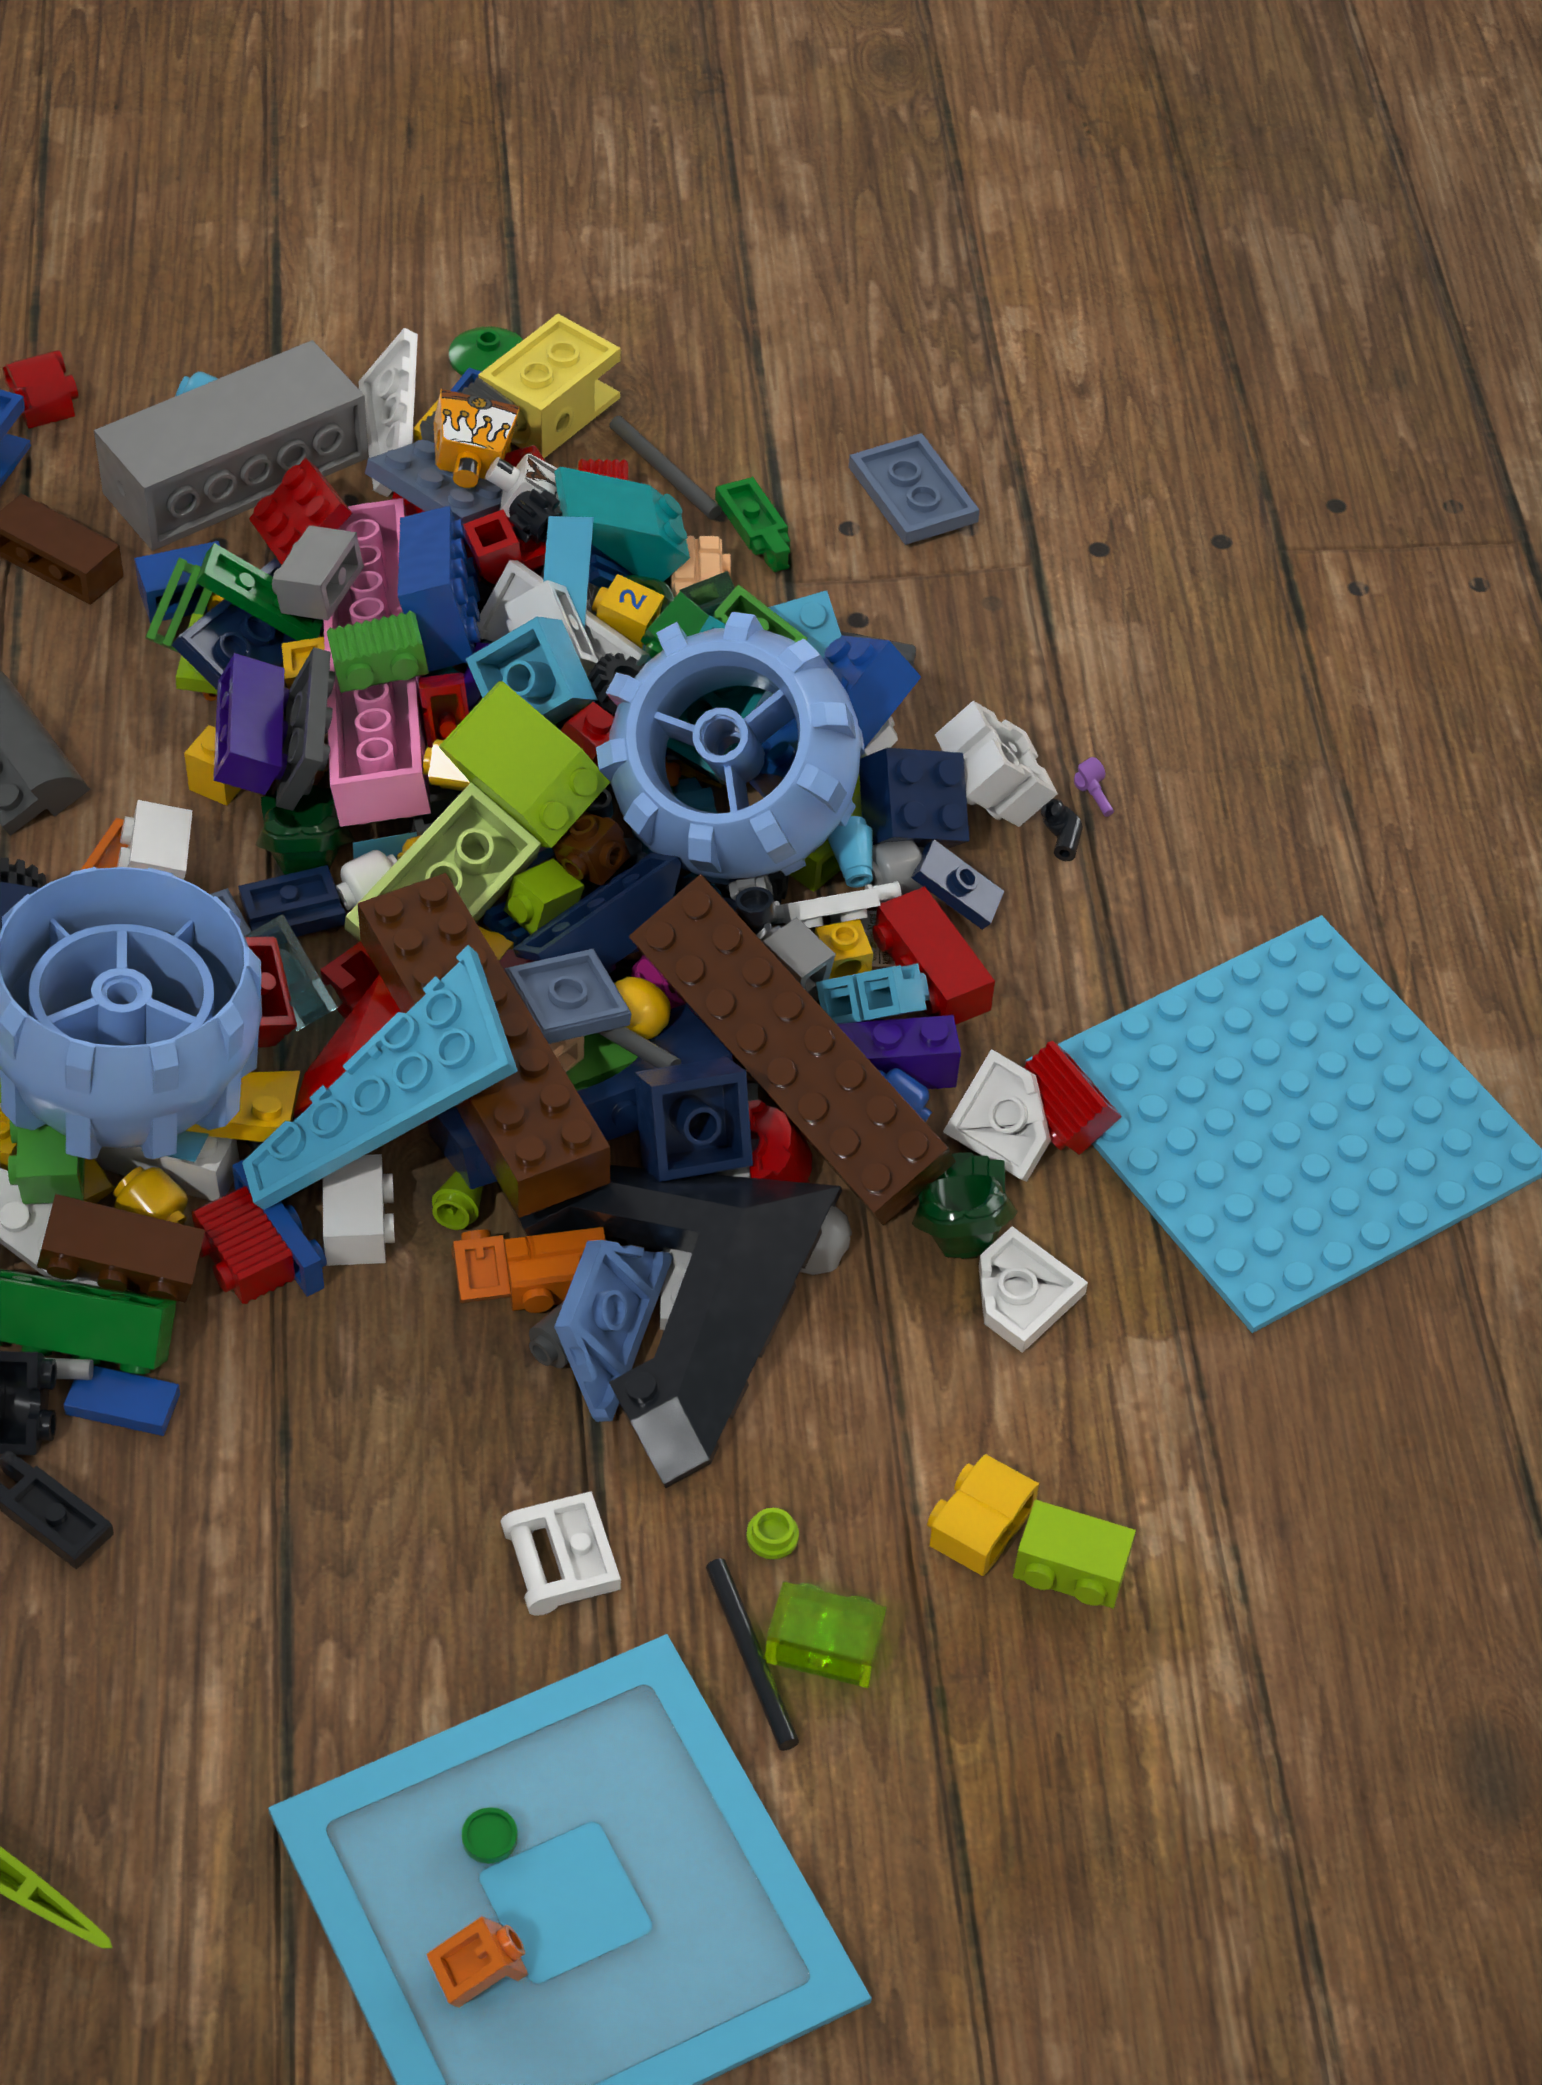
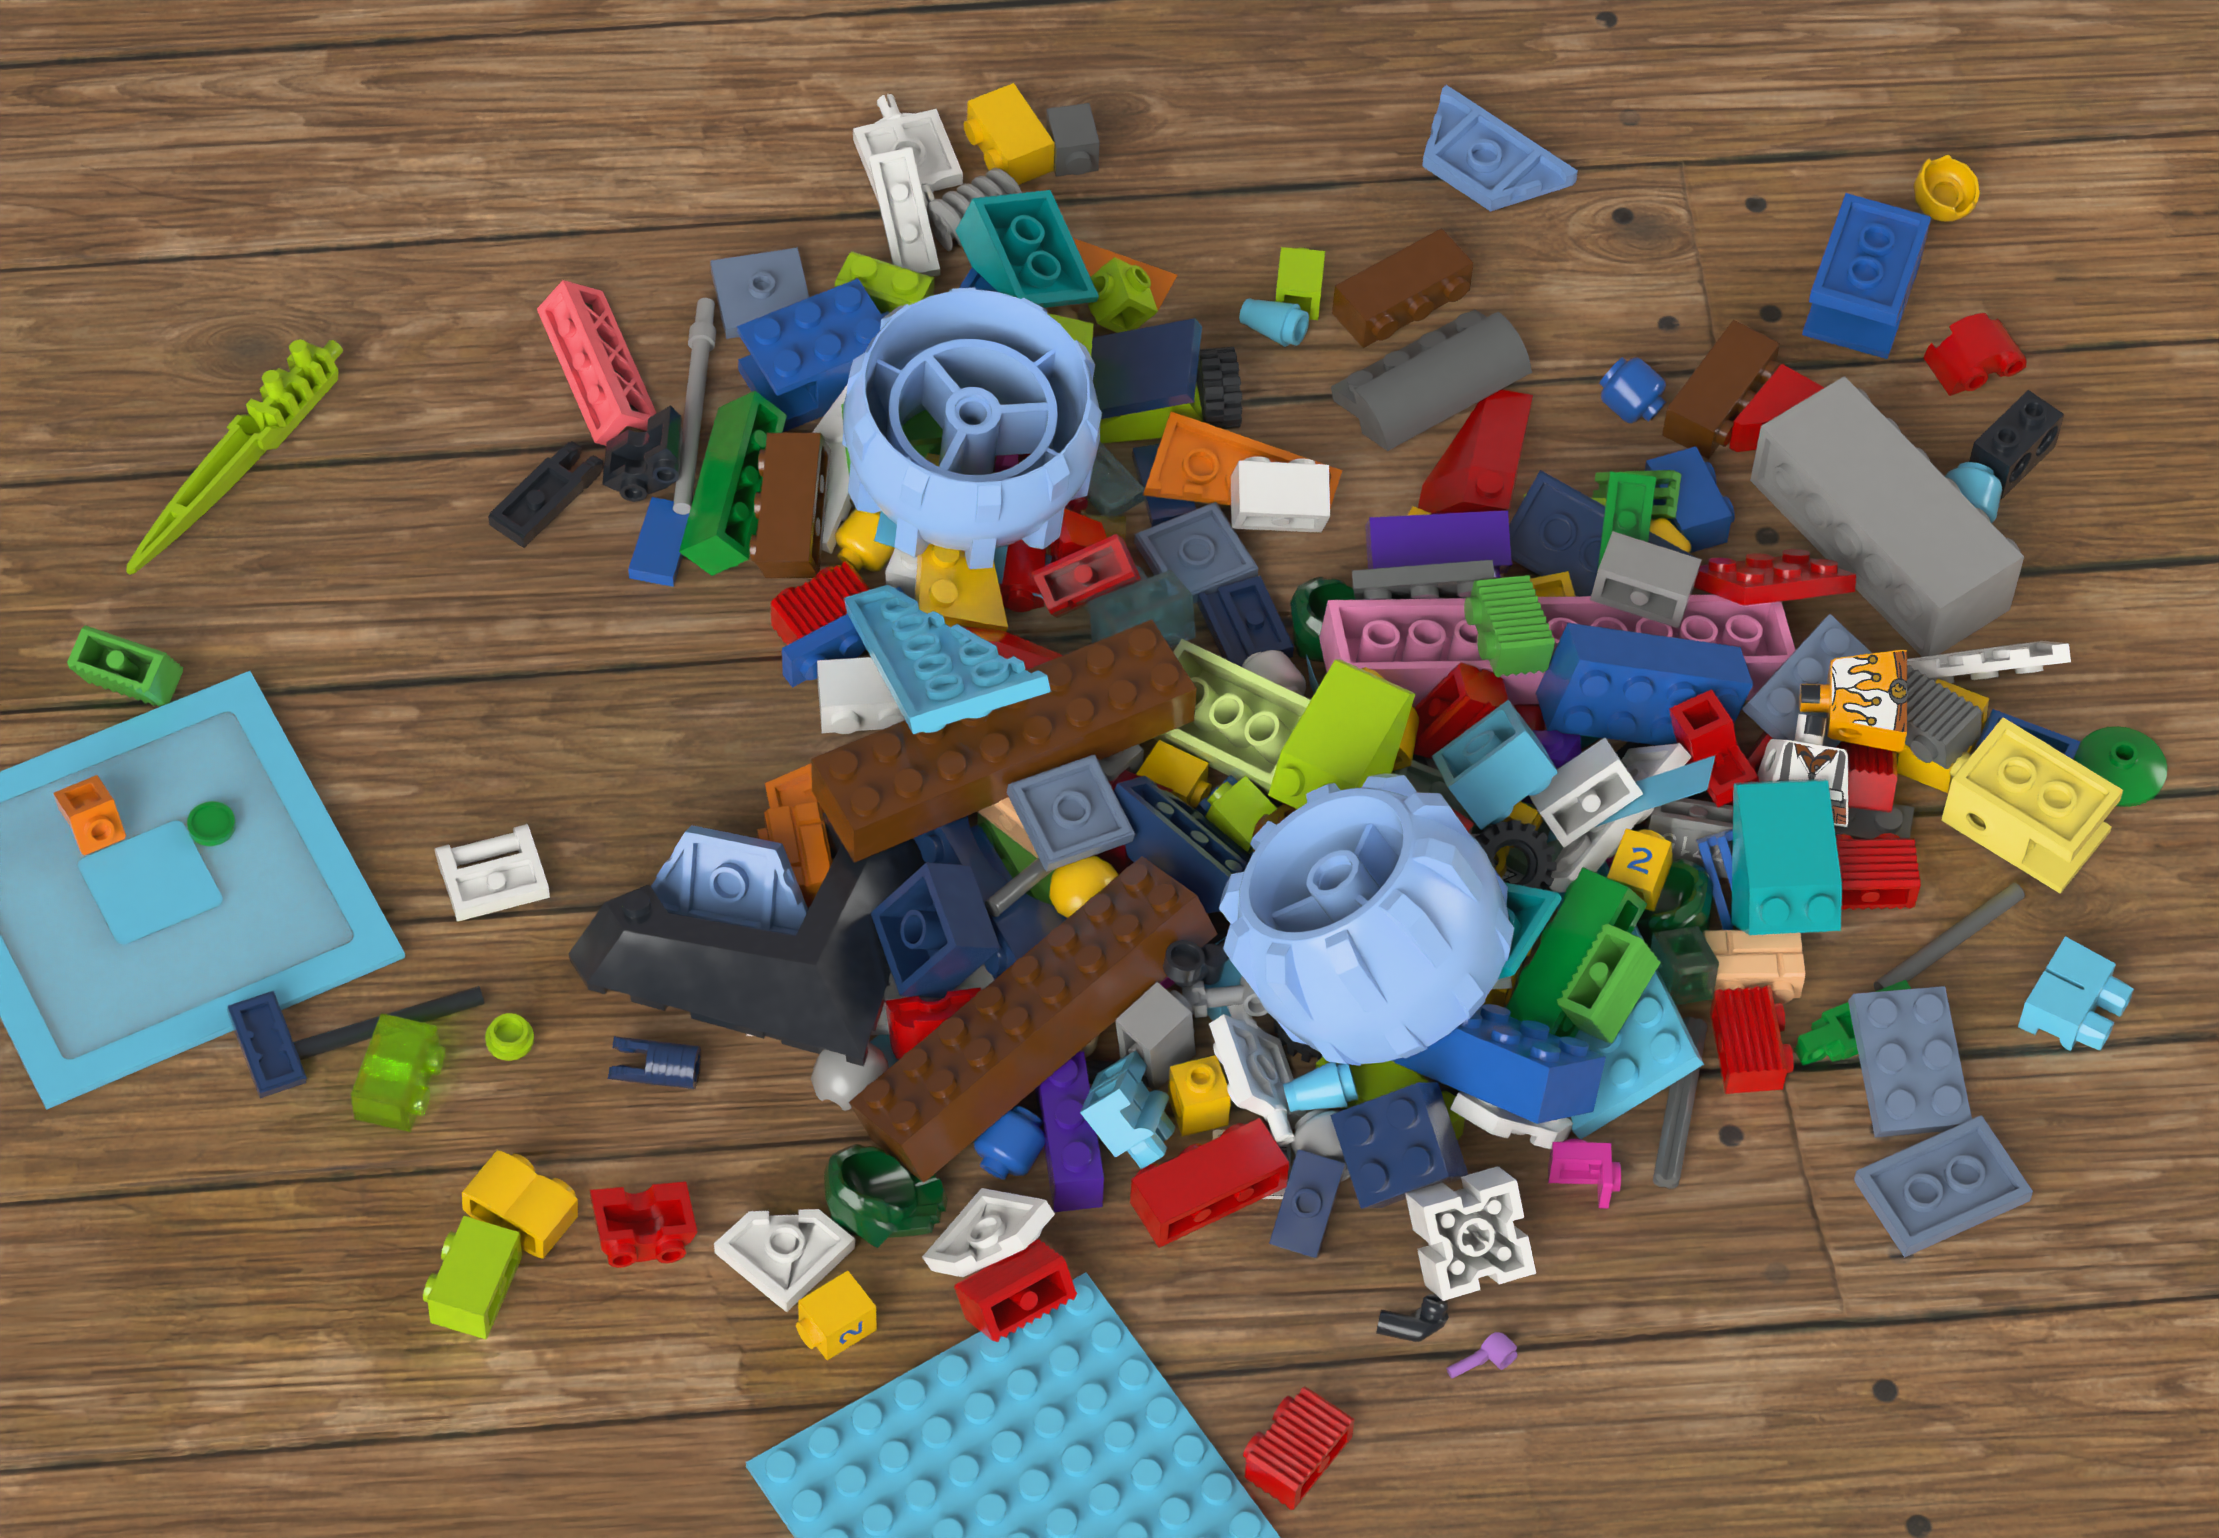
camera: 90 degrees right, 5 degrees up
black gear [509,489,563,544] -> none
none -> bright green brick [67,625,183,707]
none -> dark blue plate [227,991,307,1098]
none -> red cylinder [590,1181,698,1268]
none -> dark blue hinge [608,1036,701,1089]
none -> yellow brick [796,1271,877,1361]
none -> red brick [1243,1386,1355,1510]
none -> red wedge [1418,389,1533,518]
none -> dark pink bracket [1548,1139,1621,1208]
none -> blue head [1599,357,1666,423]
none -> red brick [1710,985,1794,1094]
none -> red slope [1729,364,1824,452]
none -> sand blue plate [1848,986,1972,1138]
none -> black brick [1969,390,2064,500]
none -> medium azure hips [2018,936,2134,1052]

